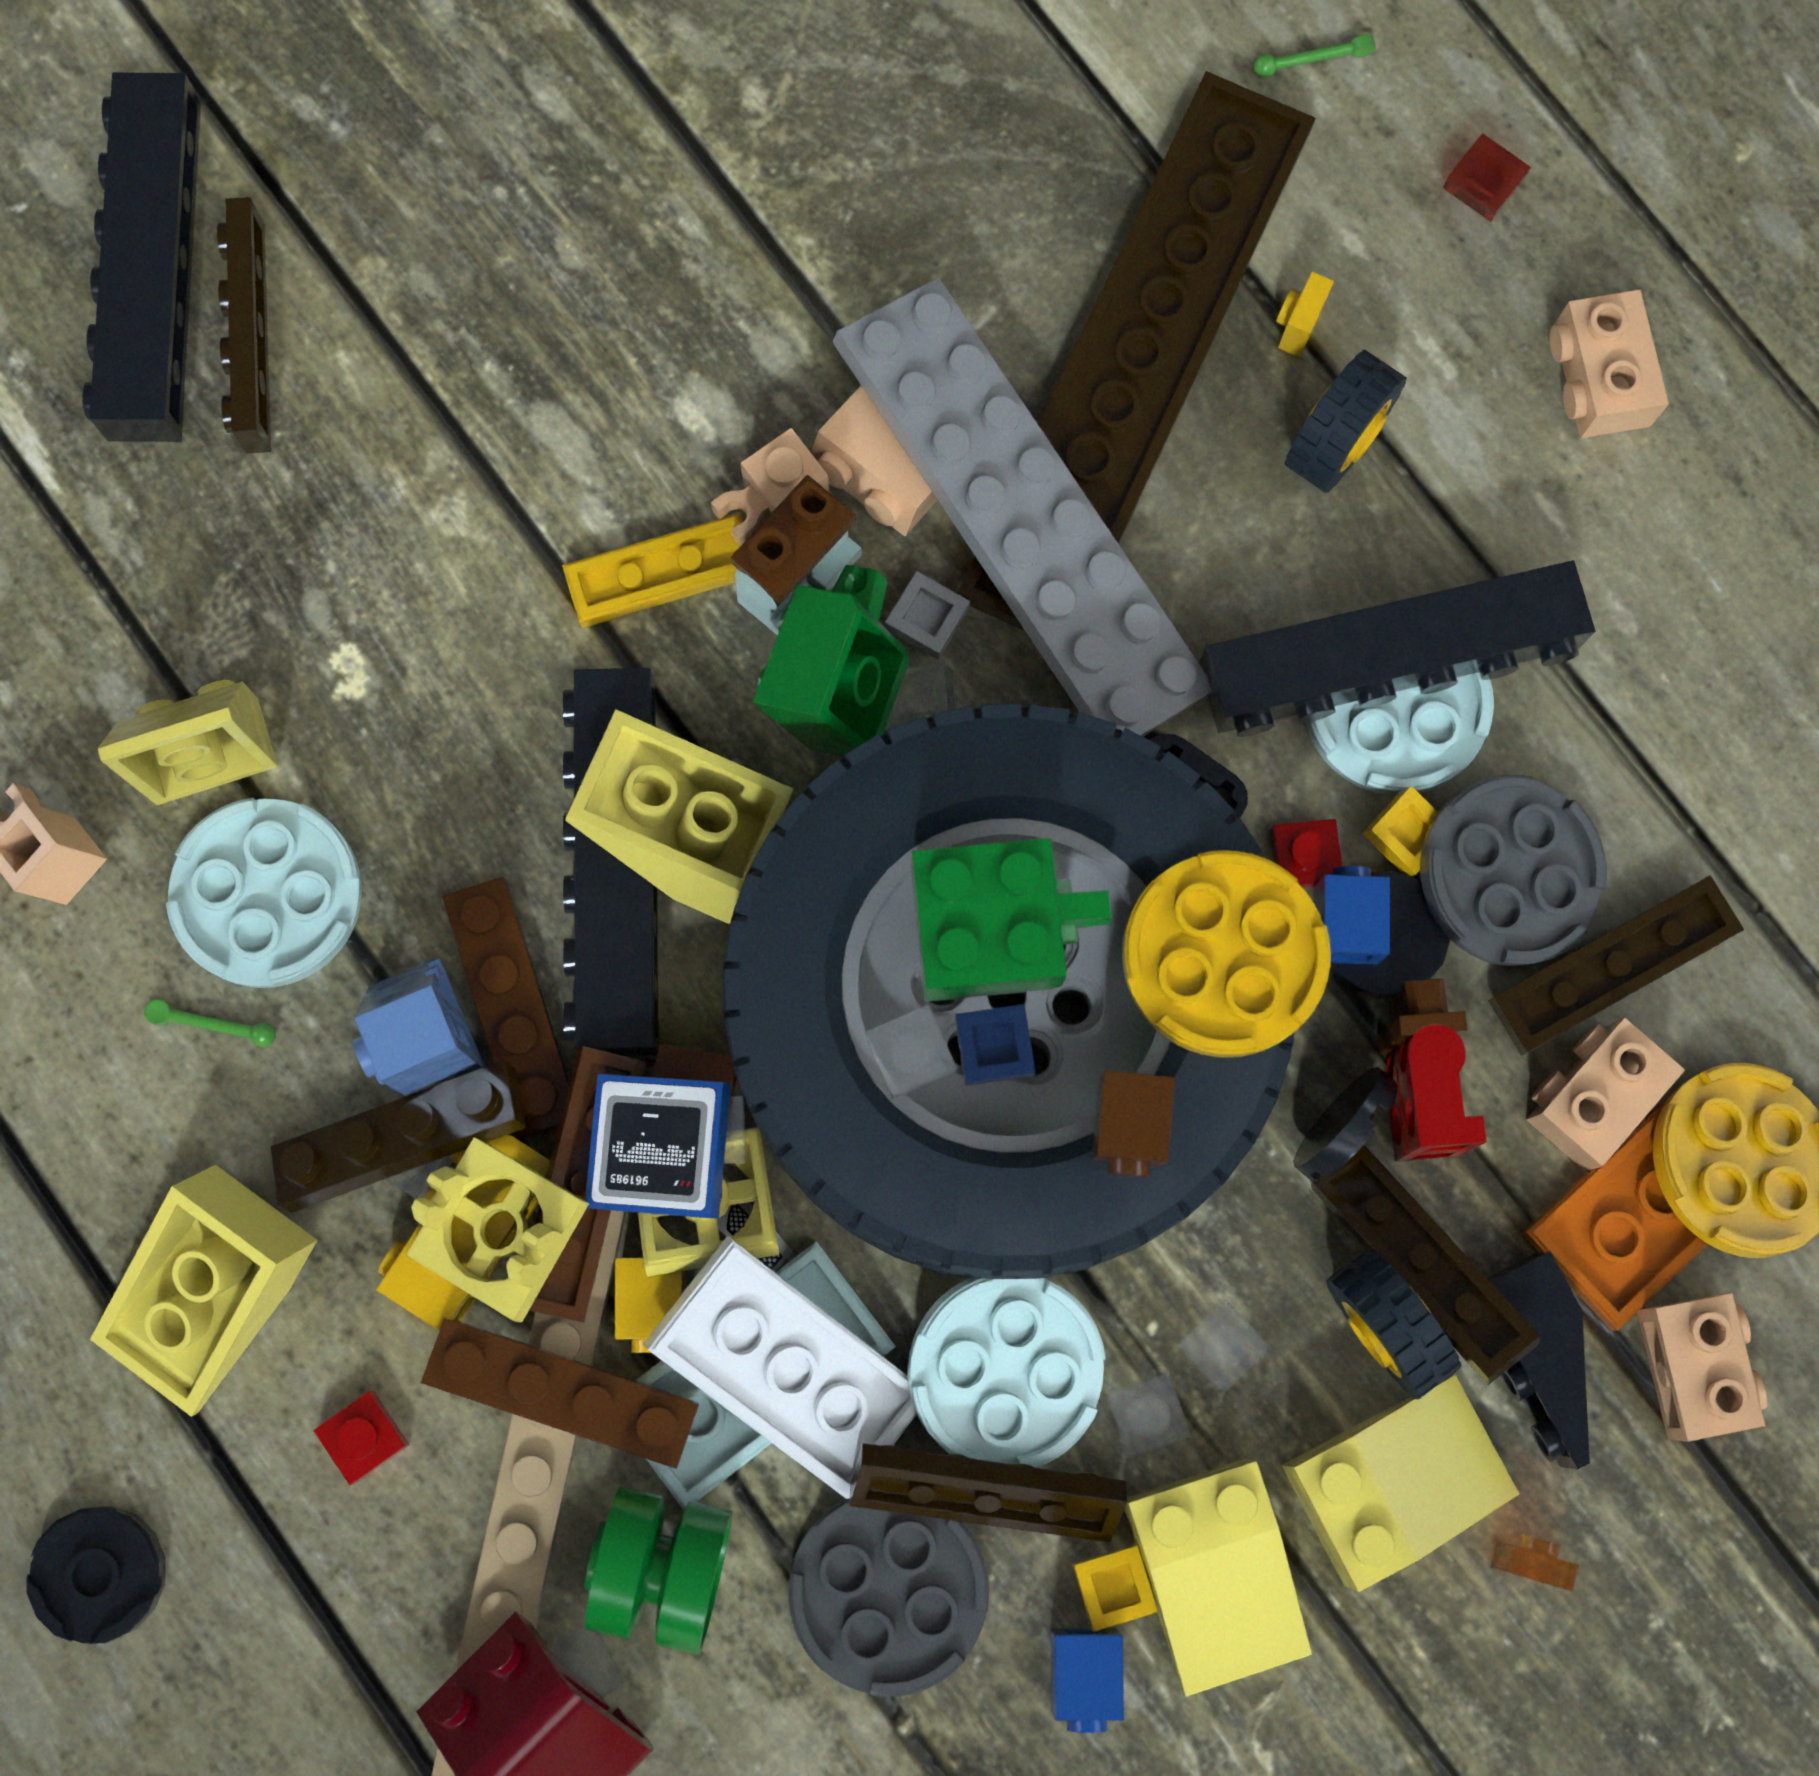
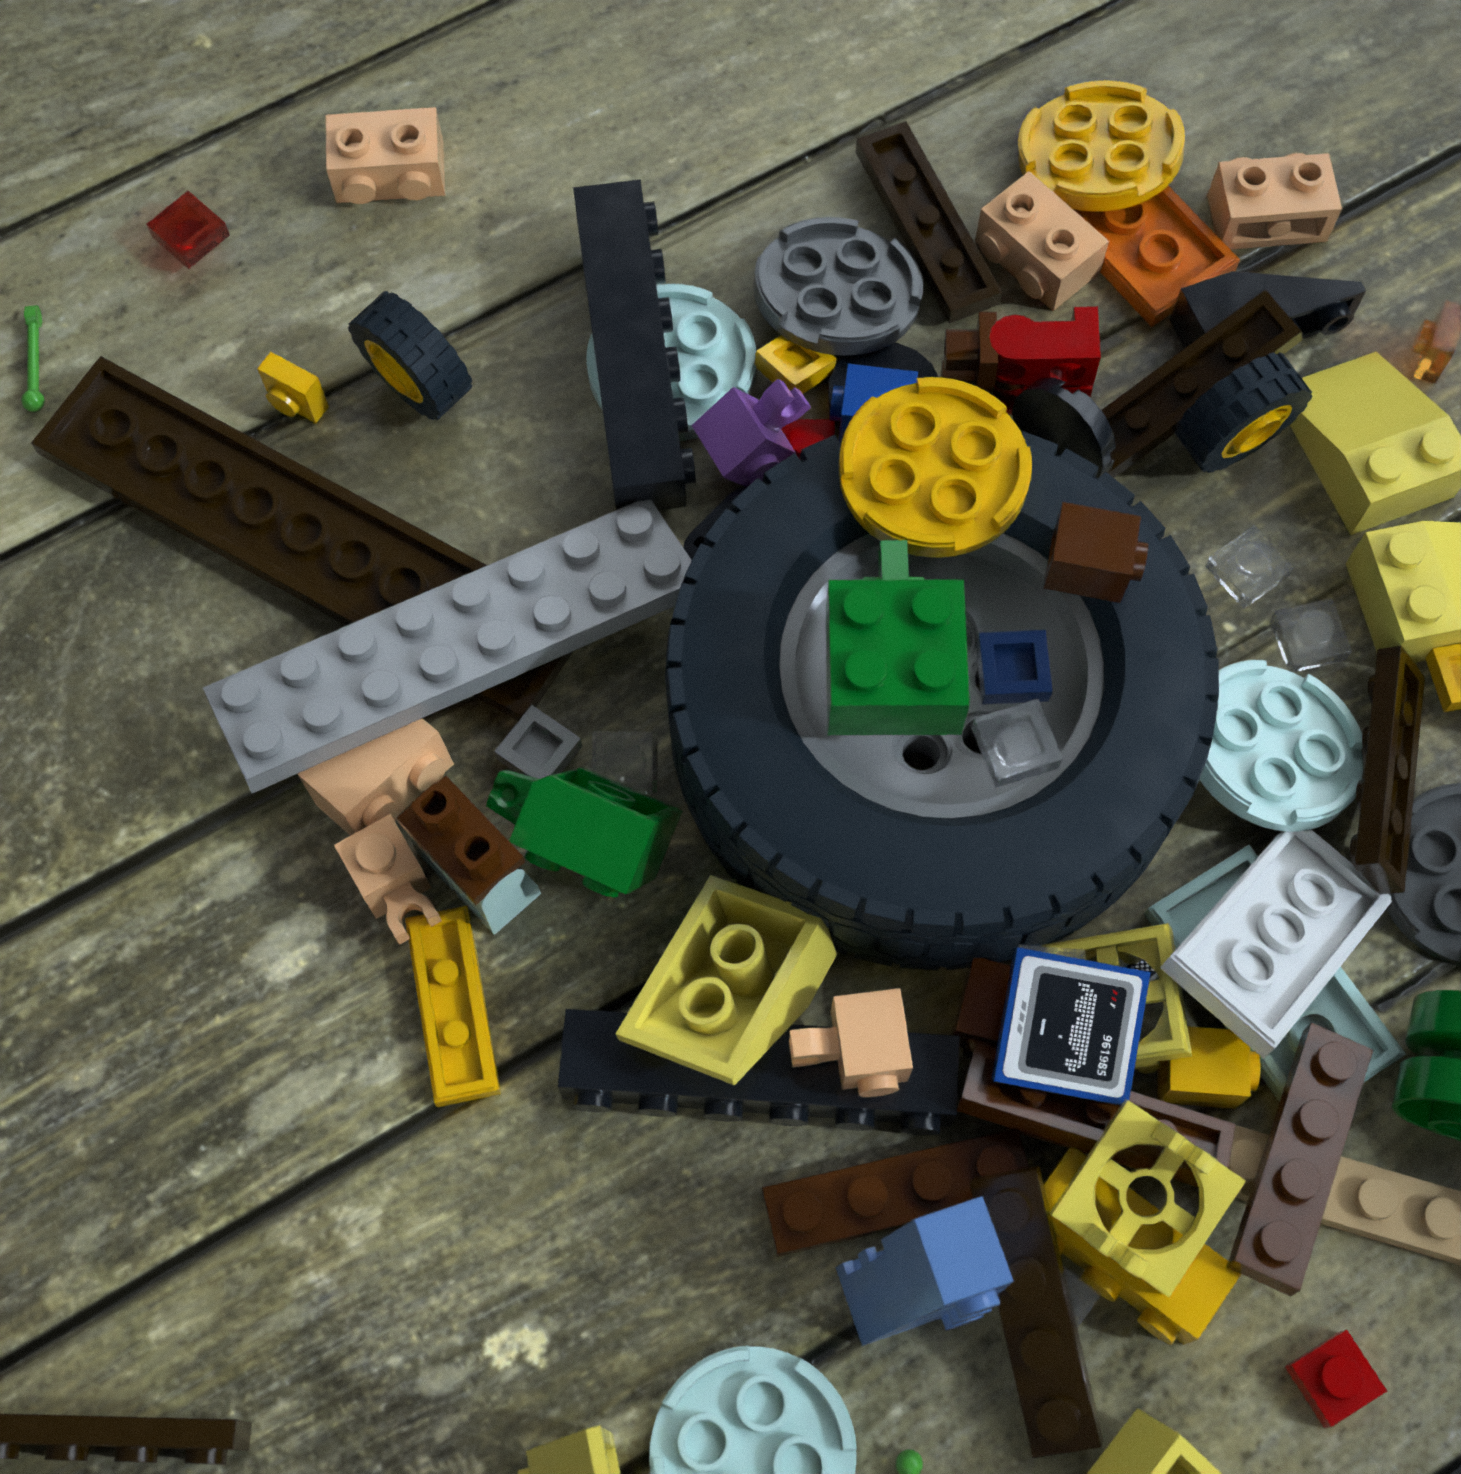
camera: 80 degrees left, 10 degrees down
none -> medium lavender brick [691,379,811,487]
none -> light nougat brick [789,988,913,1097]

